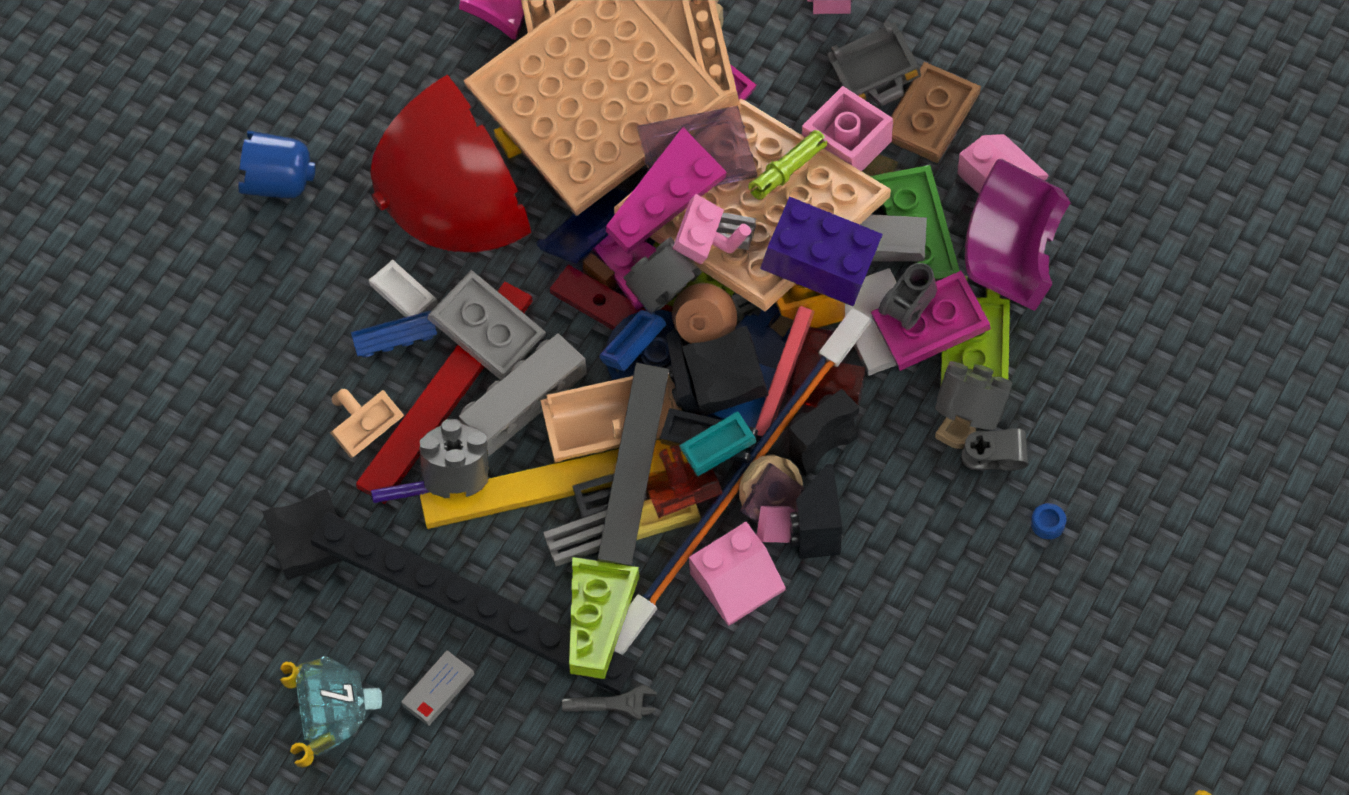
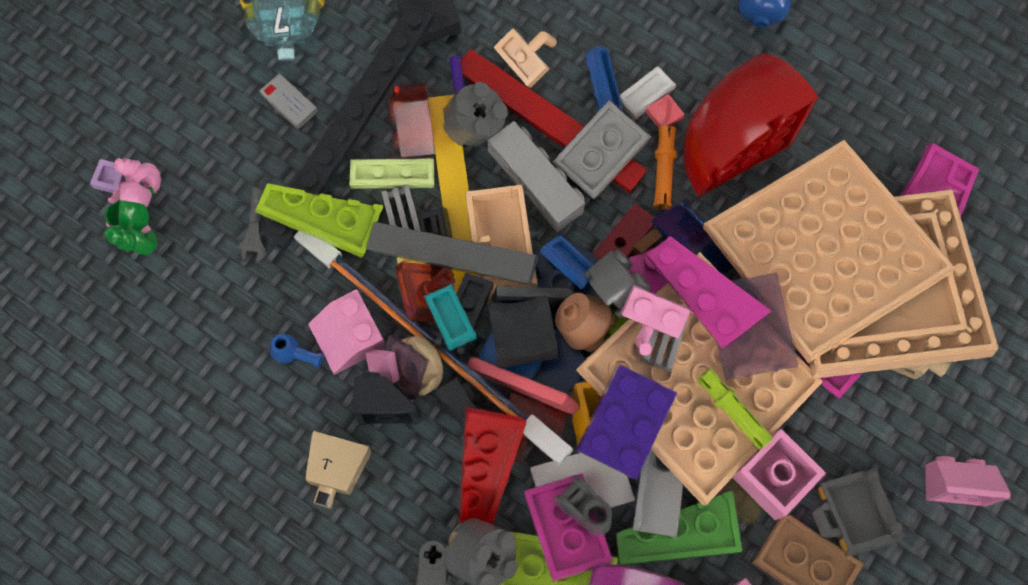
camera: 90 degrees right, 10 degrees up
none -> blue bar [269,334,324,368]
none -> tan torso [306,431,372,508]
none -> yellowish green tile [350,158,434,189]
none -> clear red brick [388,83,435,158]
none -> red wing [459,407,527,524]
none -> coral tile [645,94,685,128]
none -> orange pin [653,125,677,210]

